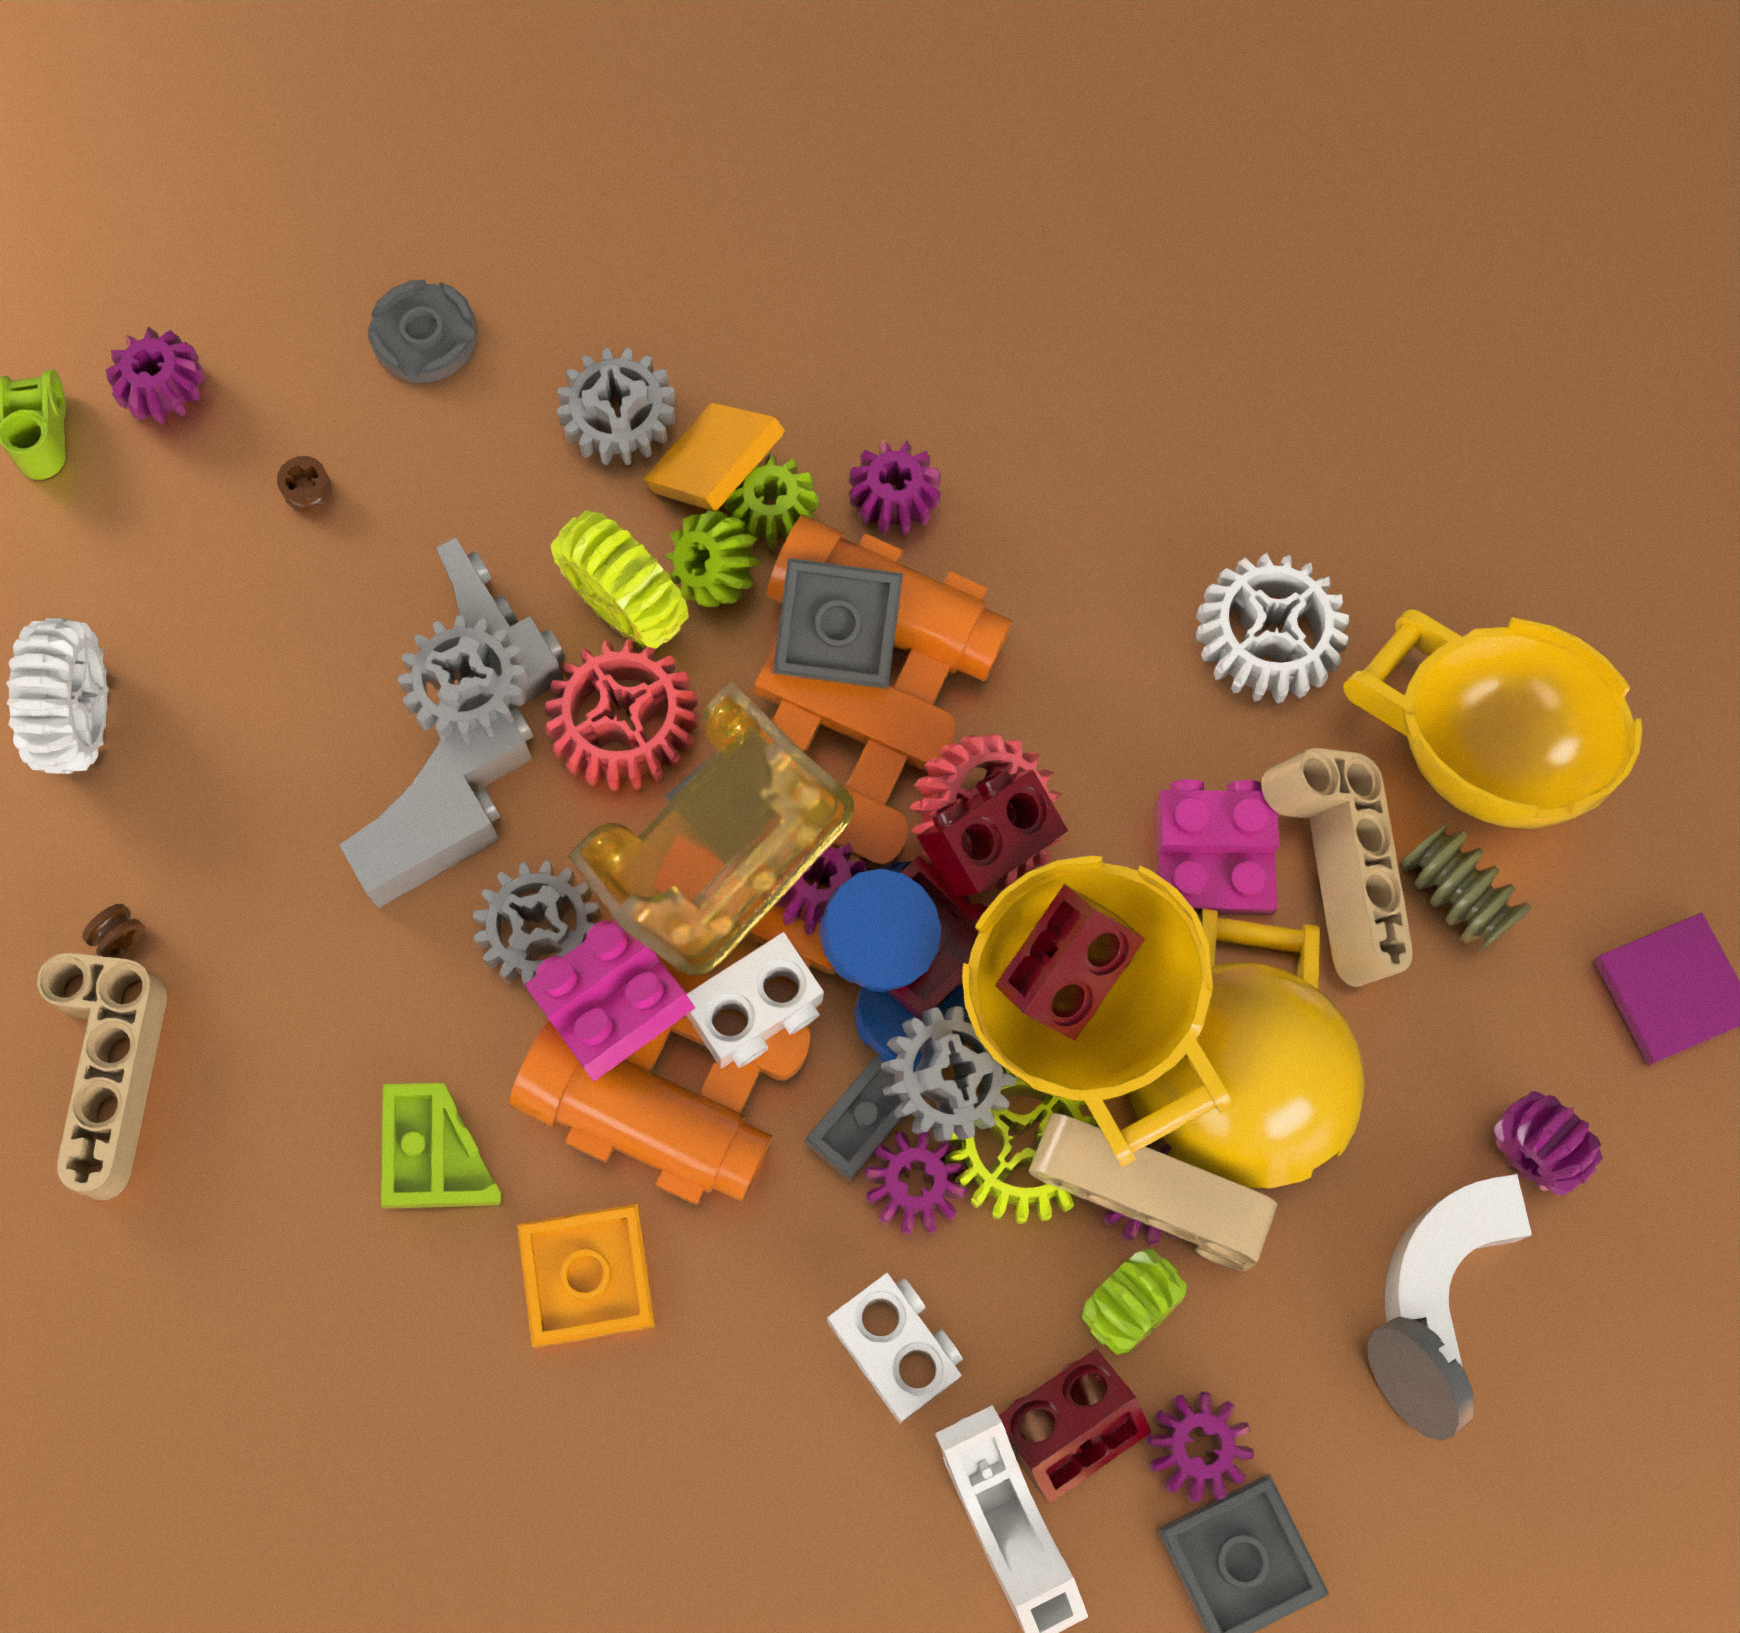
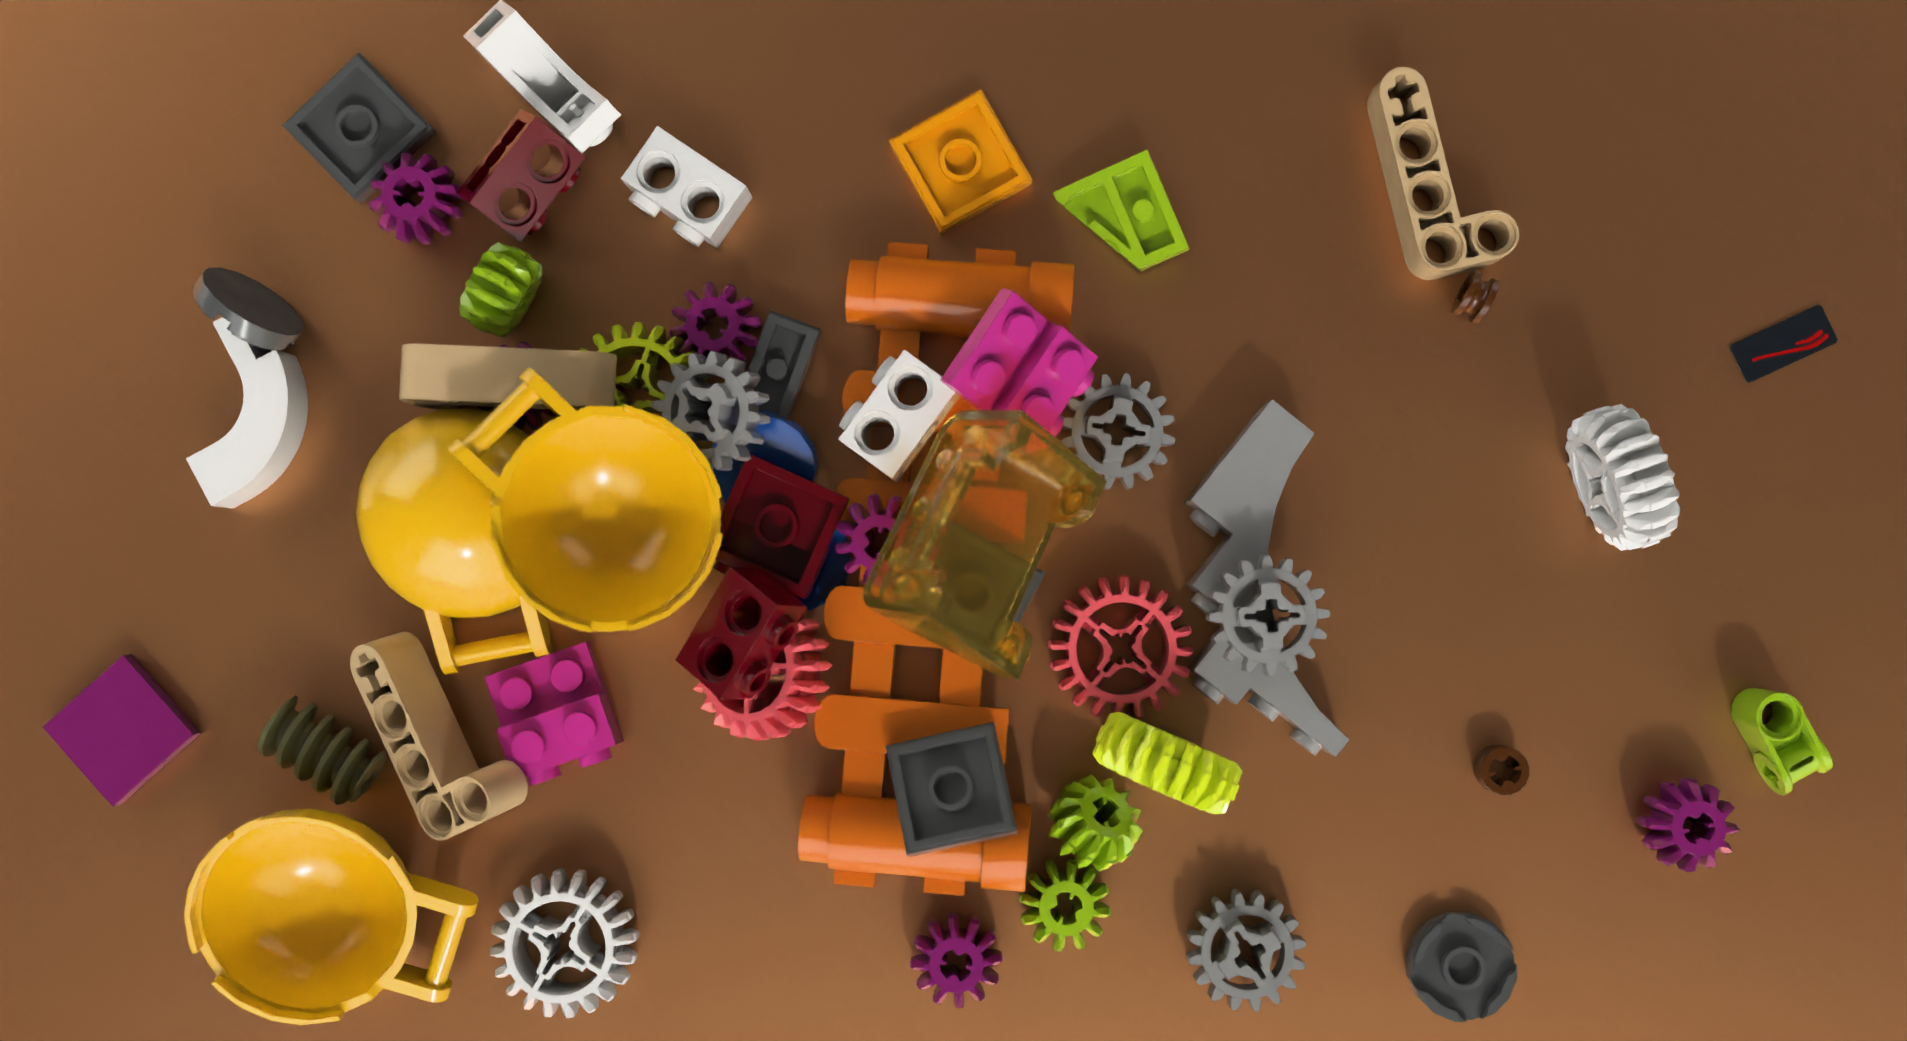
camera: 165 degrees right, 15 degrees up
light orange tile [643,402,785,511] -> none
blue tile [819,868,941,992] -> none
dark red brick [995,884,1145,1041] -> none
magenta gear [1493,1091,1603,1196] -> none

